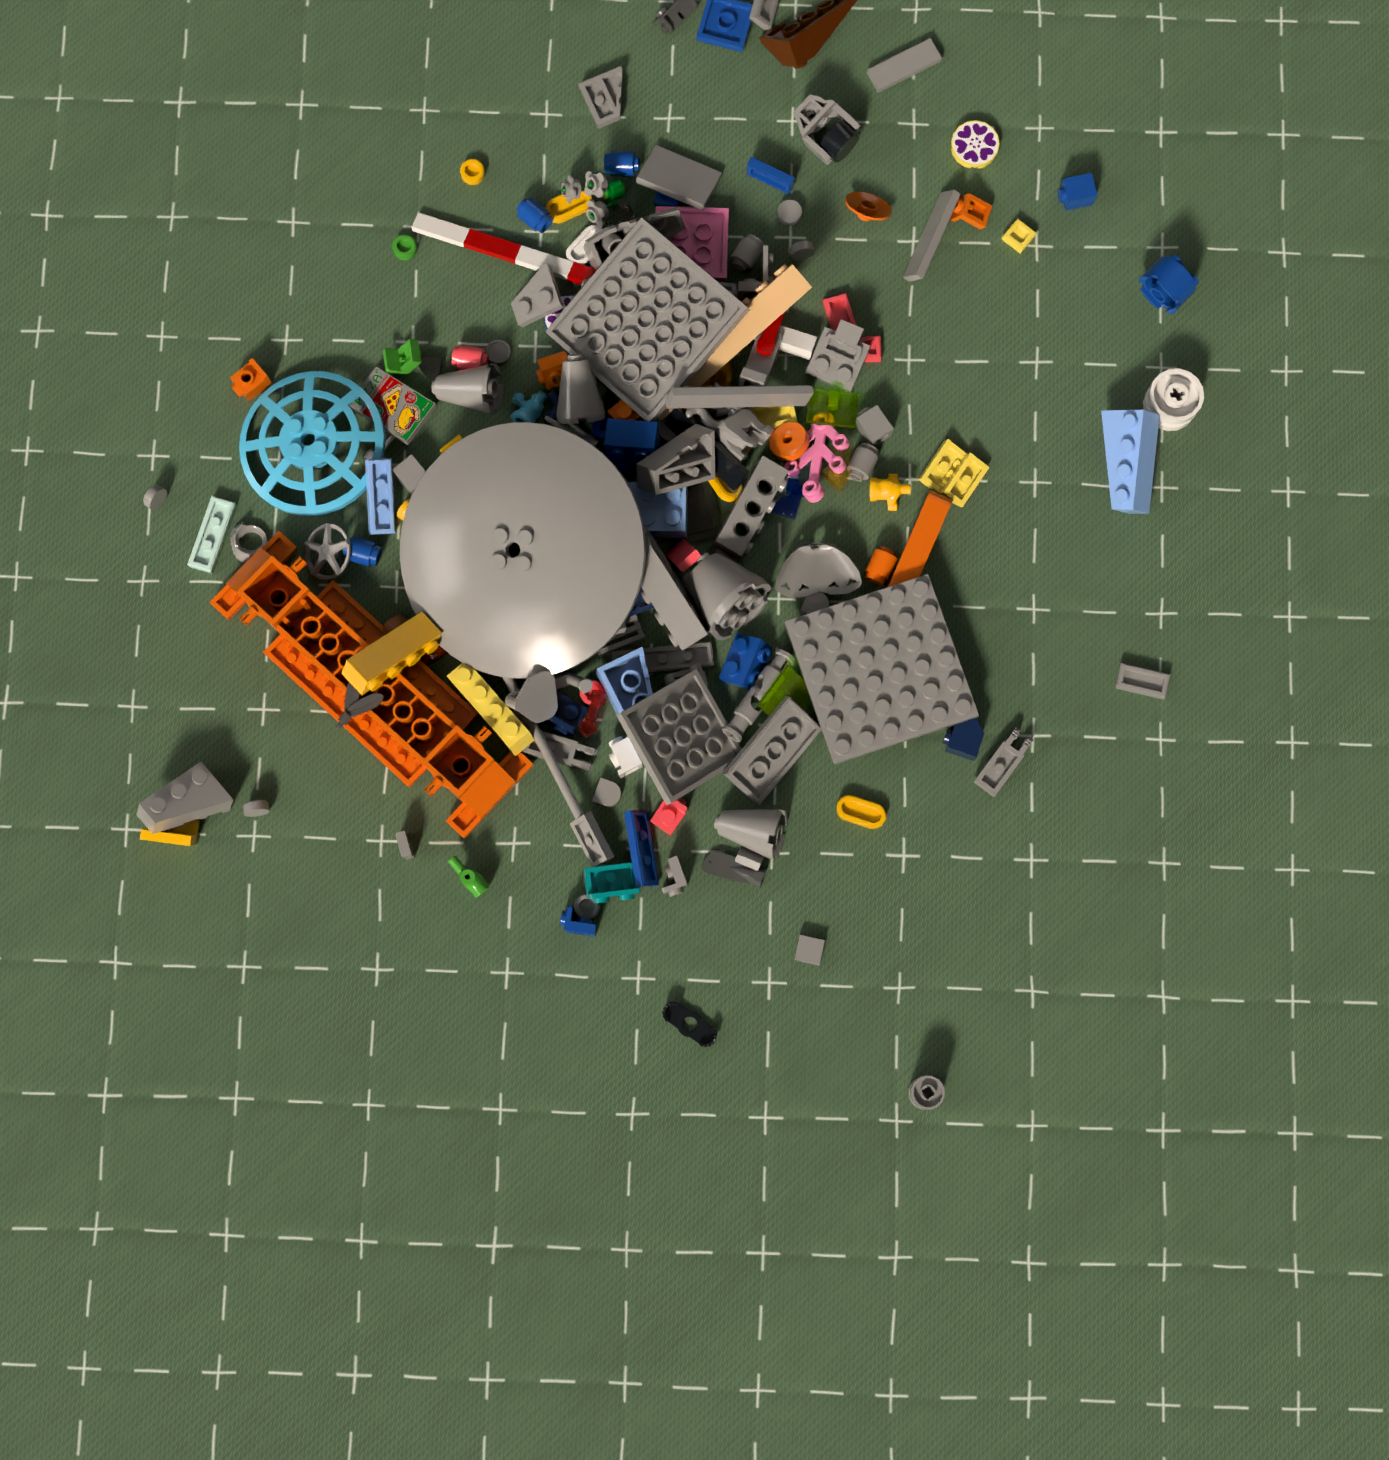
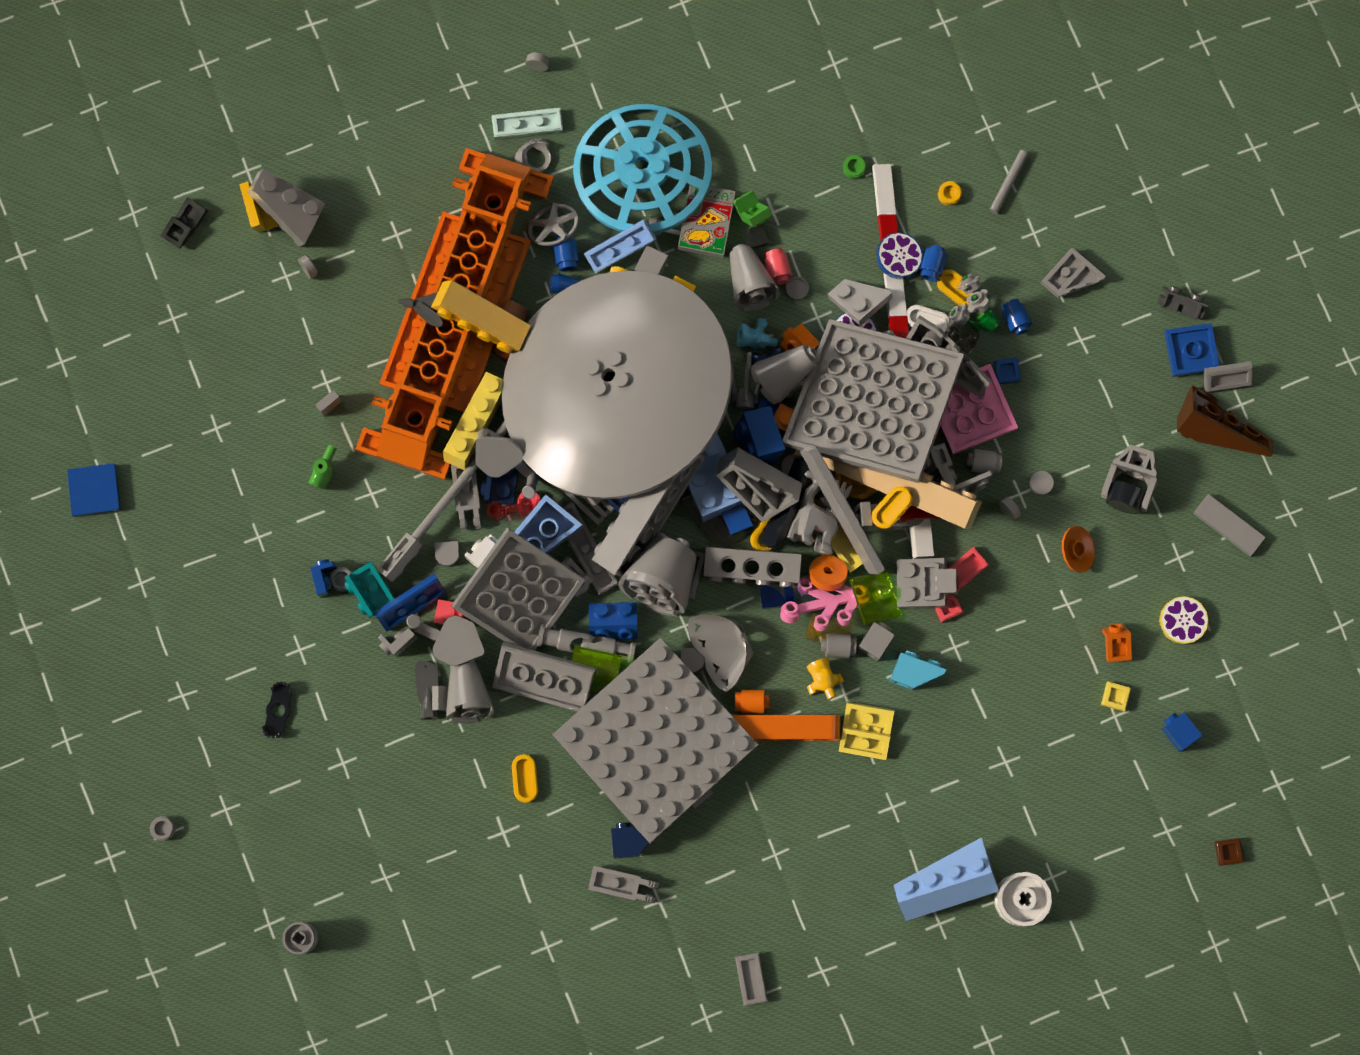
camera: 65 degrees right, 0 degrees up
orange brick [230,358,272,401] -> none
light grey tile [636,145,722,211] -> none
coral tile [665,538,701,572] -> none
blue tile [747,157,795,194] -> none
light grey tile [794,935,825,966] -> none
light grey tile [903,190,960,282] -> none
blue brick [1138,255,1199,314] -> none
none -> blue tile [67,463,121,517]
none -> light grey tile [150,816,176,841]
none -> pearl dark grey slope [160,197,209,249]
none -> light grey piece [407,614,485,666]
none -> blue cone [550,273,582,295]
none -> blue tile [722,504,753,536]
none -> yellow tile [872,486,913,529]
none -> tile [876,232,923,279]
none -> medium azure slope [889,651,946,690]
none -> light grey bar [989,150,1028,214]
none -> reddish brown tile [1214,838,1244,866]

